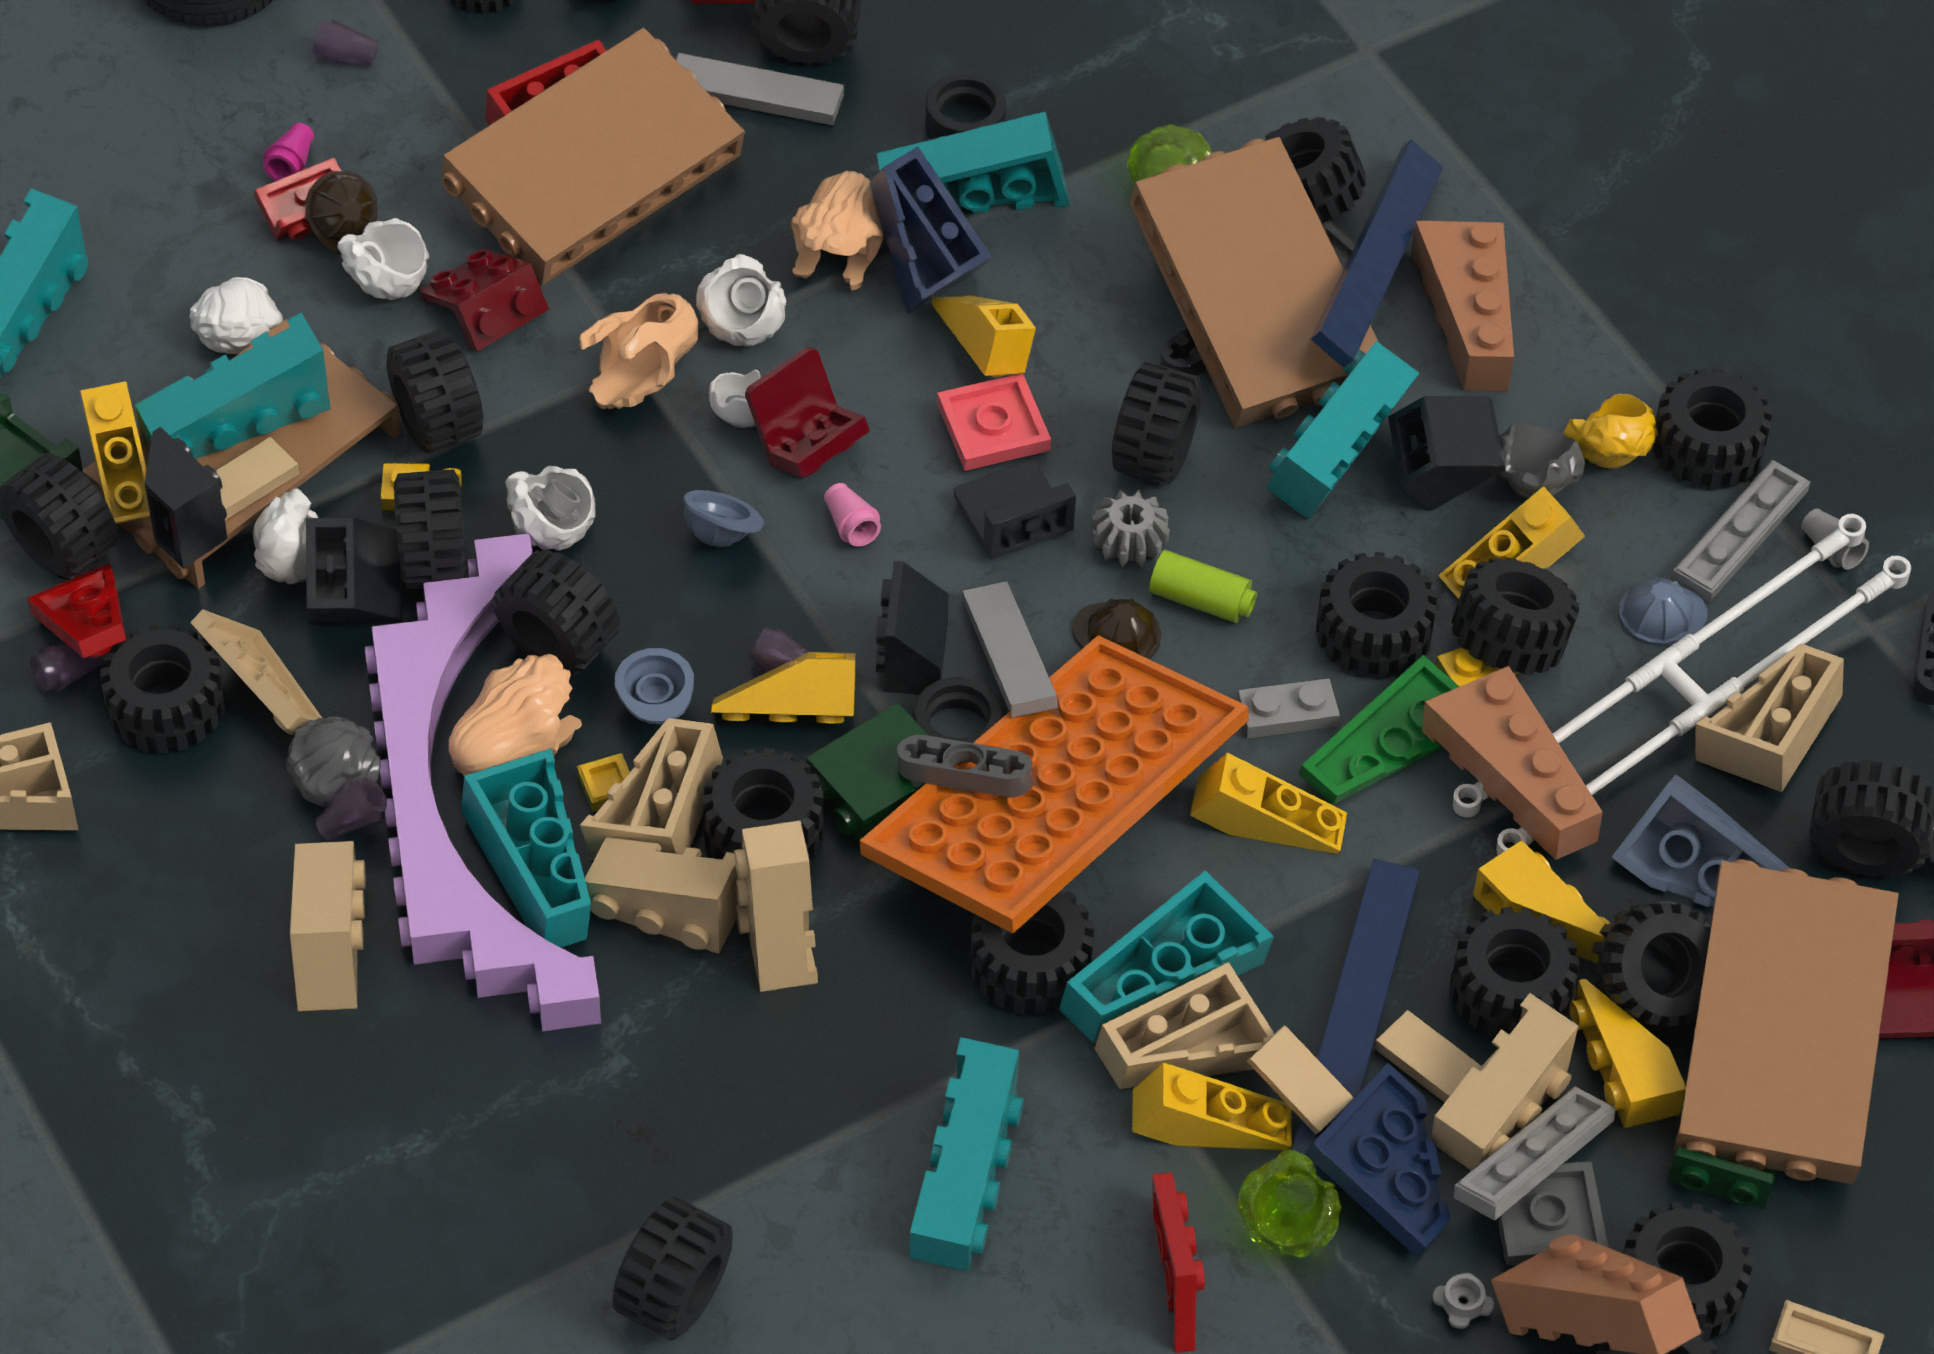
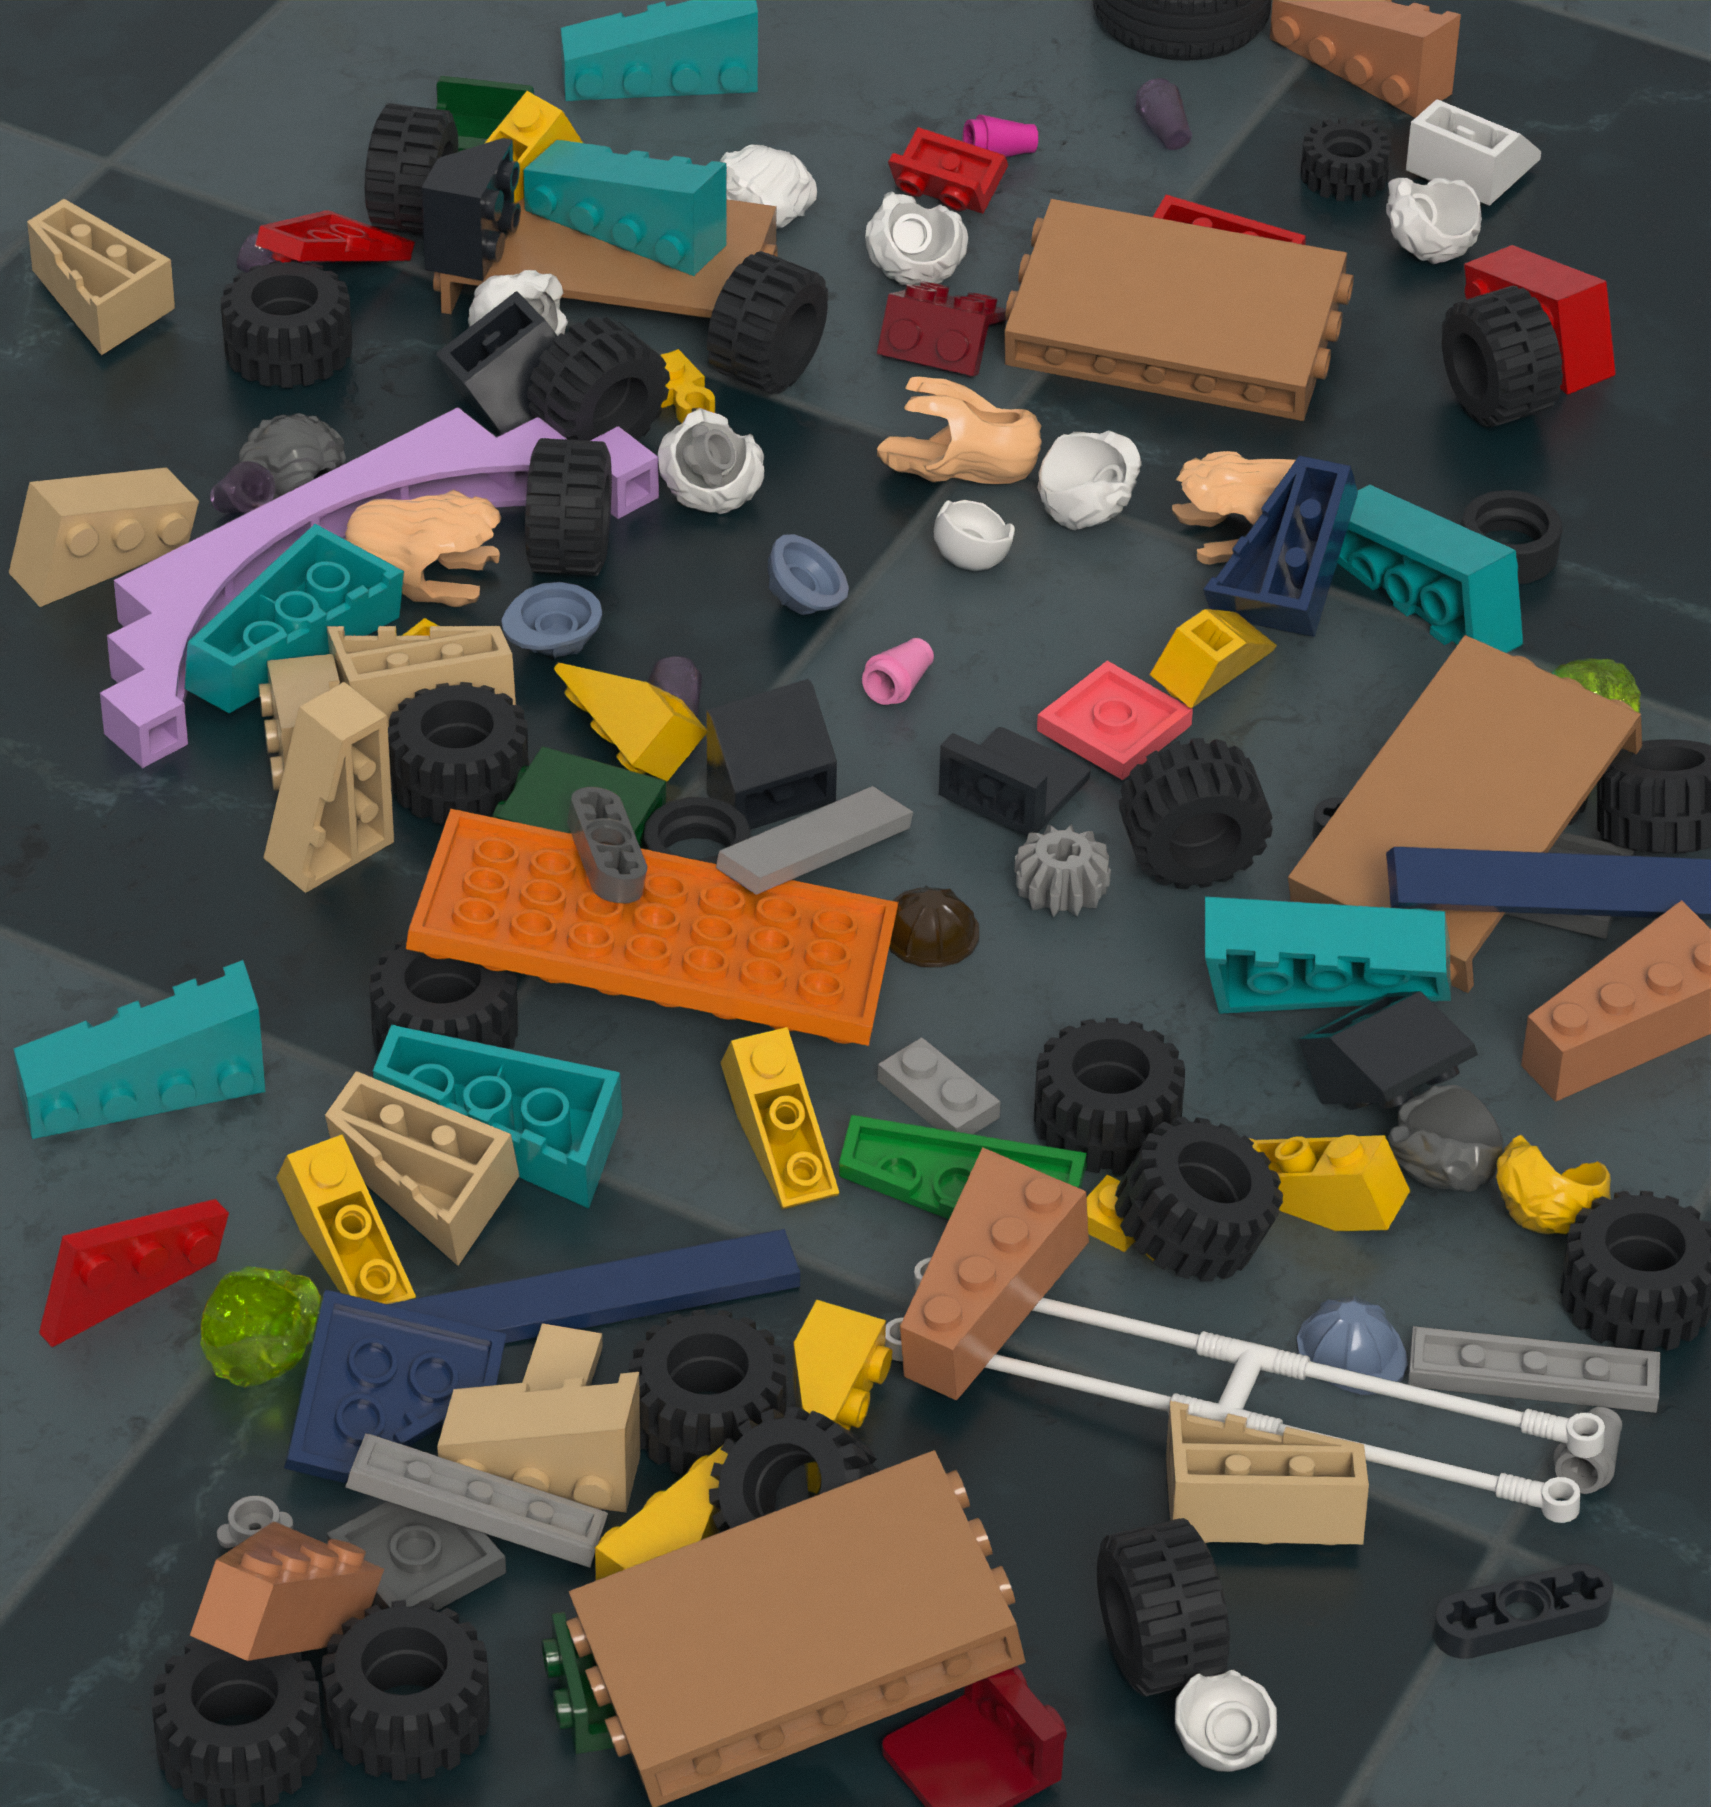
camera: 60 degrees right, 10 degrees down
tan wing [190,609,322,735] -> none
tan tile [216,437,299,520] -> none
dark brown piece [305,171,378,255] -> none
light grey tile [676,53,844,125] -> none
dark red bracket [745,347,870,478] -> none
lime brick [1149,550,1257,623] -> none
tan tile [1247,1025,1354,1134] -> none
sand blue wedge [1611,774,1790,907] -> none

